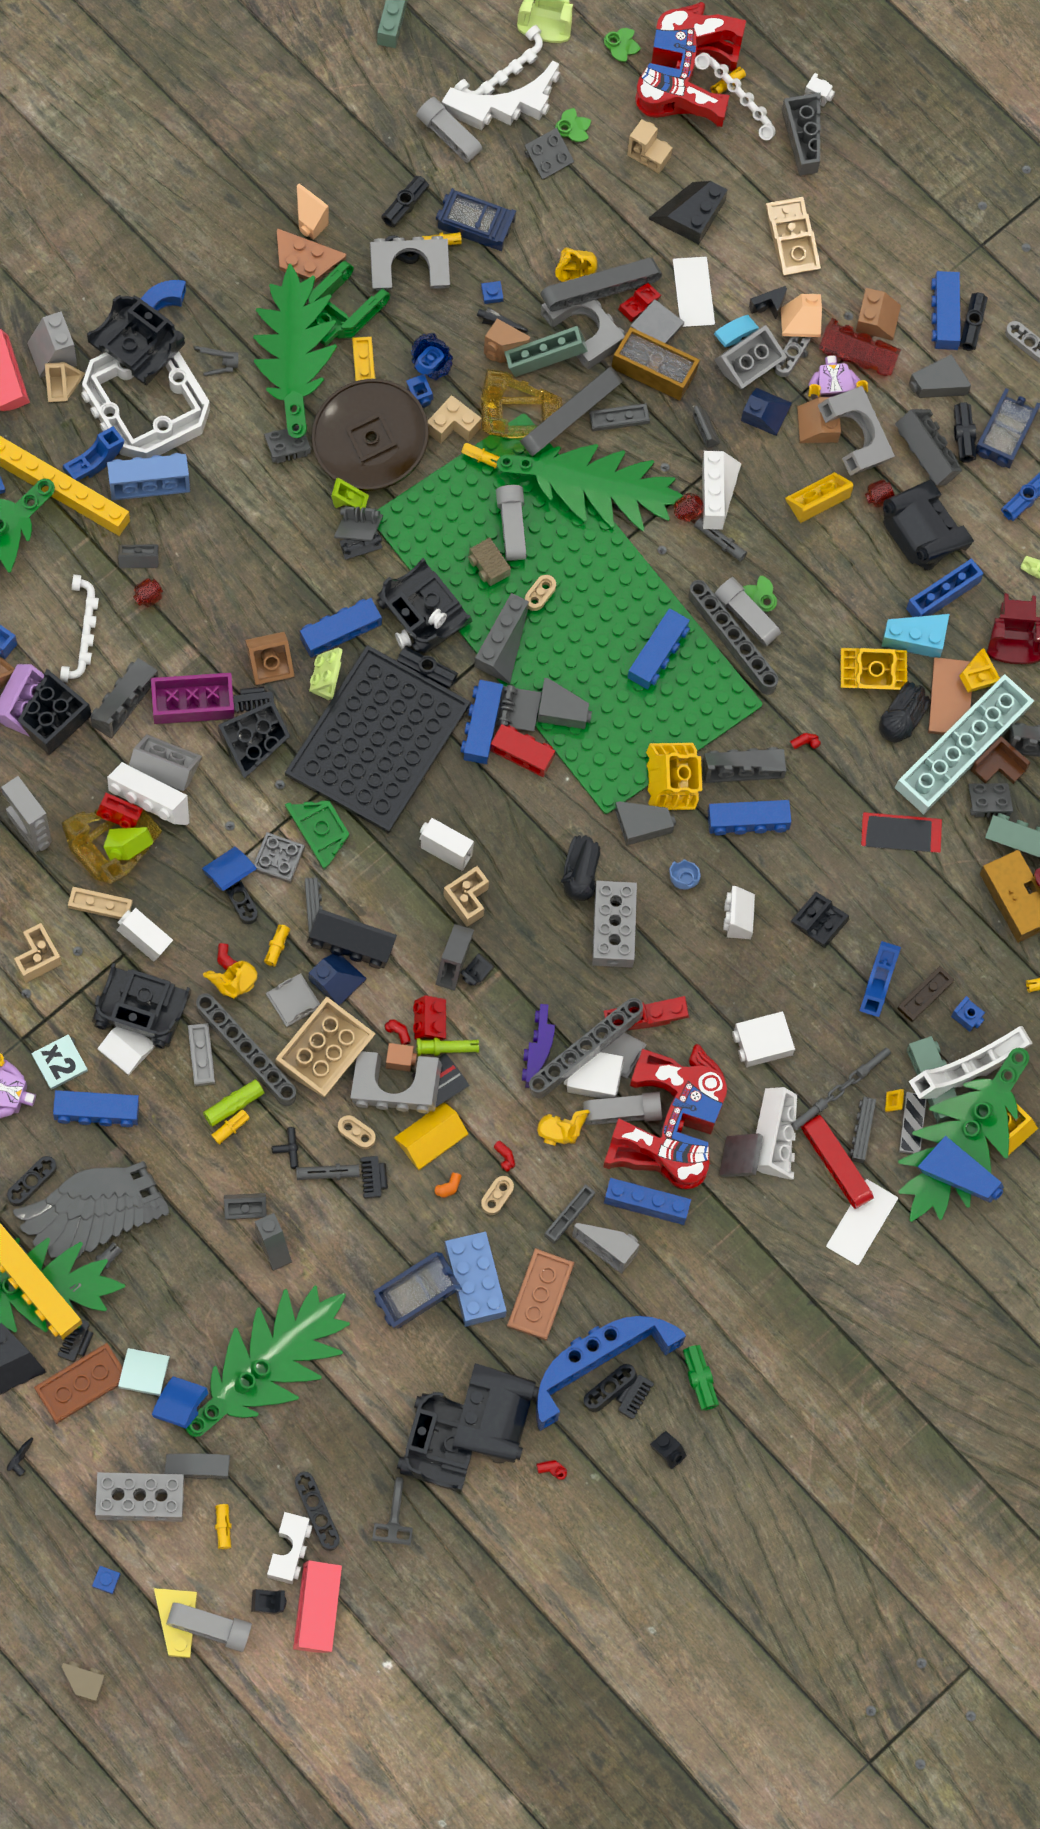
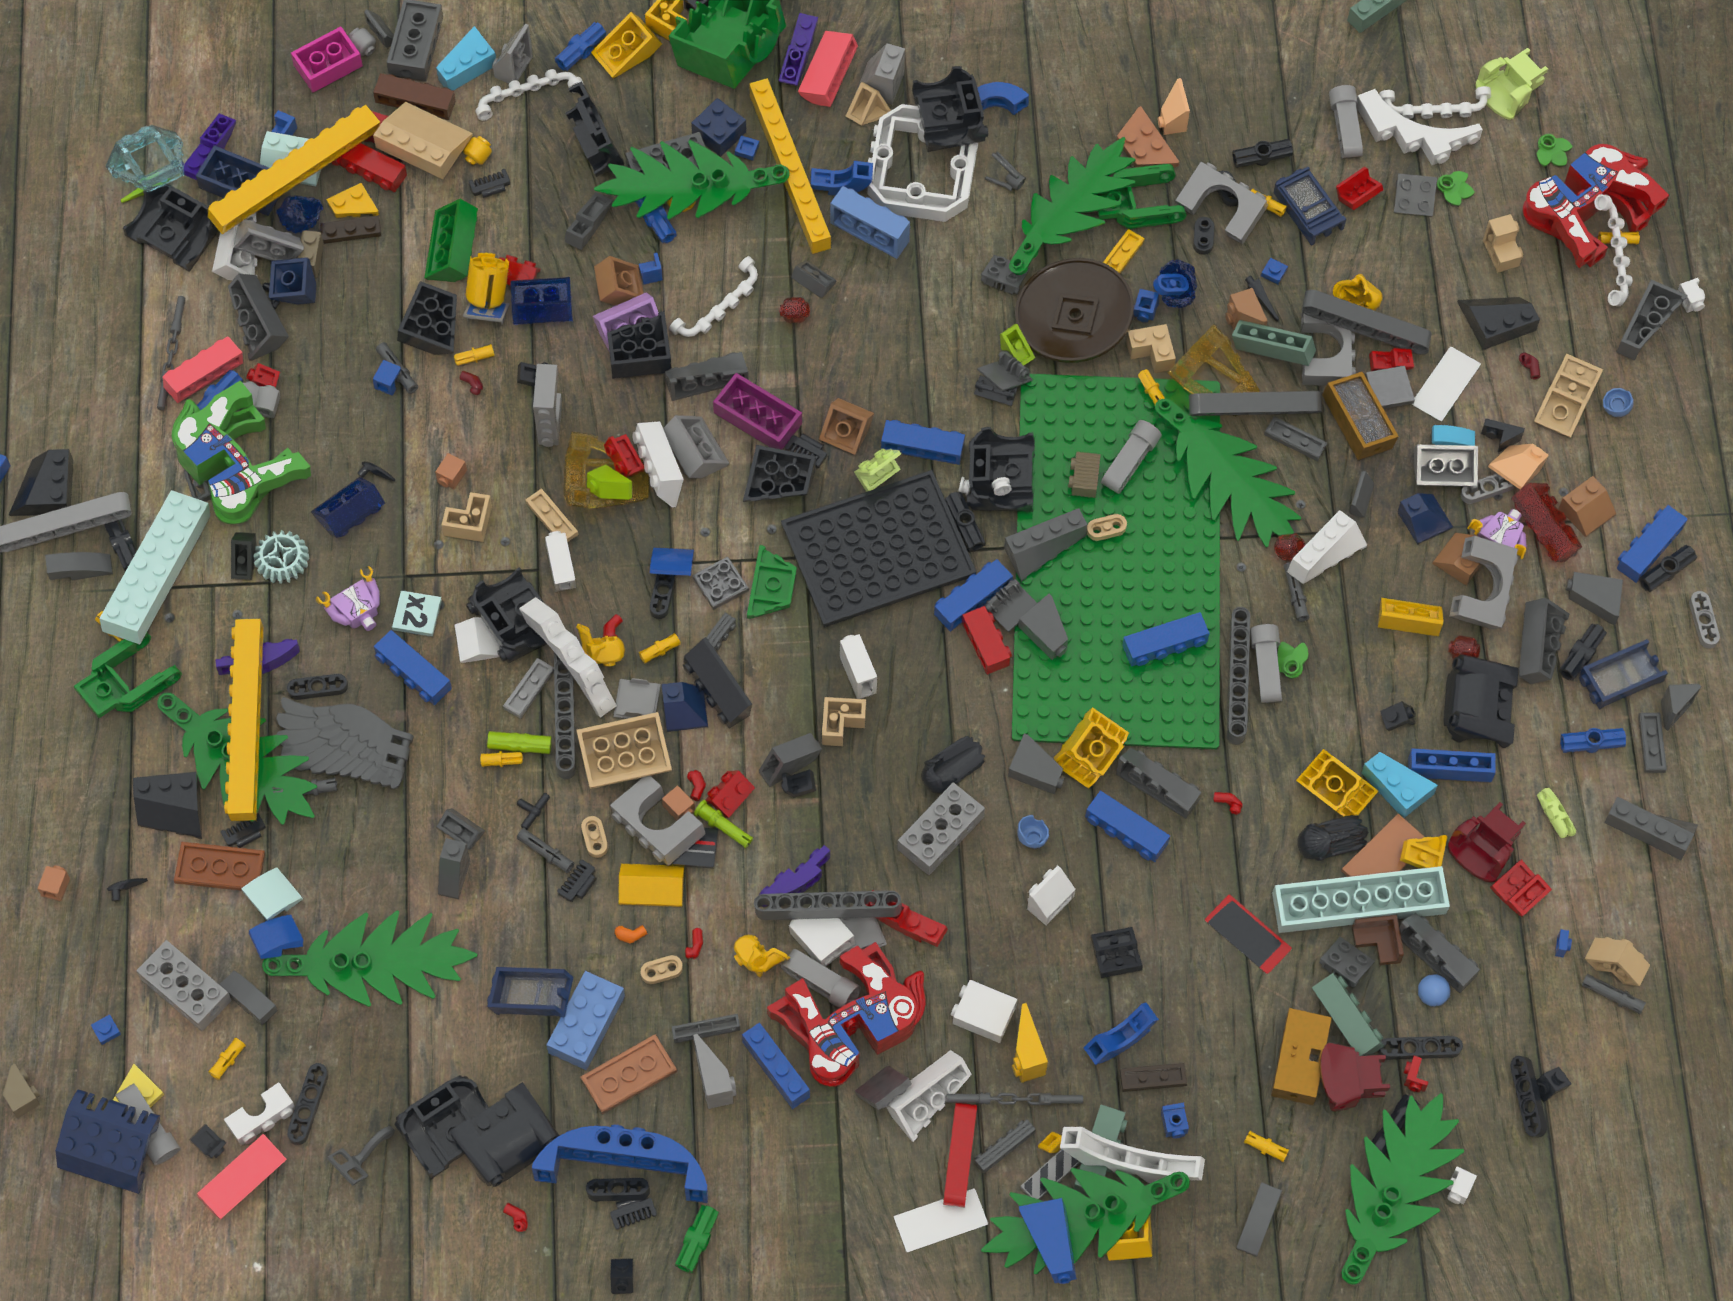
camera: 45 degrees right, 5 degrees down
none -> dark blue slope [55,1089,160,1194]
none -> white arch [519,597,617,717]
none -> yellow slope [1012,1003,1048,1083]
none -> black plate [1193,217,1214,255]
none -> red bracket [1336,167,1383,210]
none -> black bracket [1380,701,1416,731]
none -> dark red arm [1519,352,1541,380]
none -> medium blue hair [1603,388,1634,417]

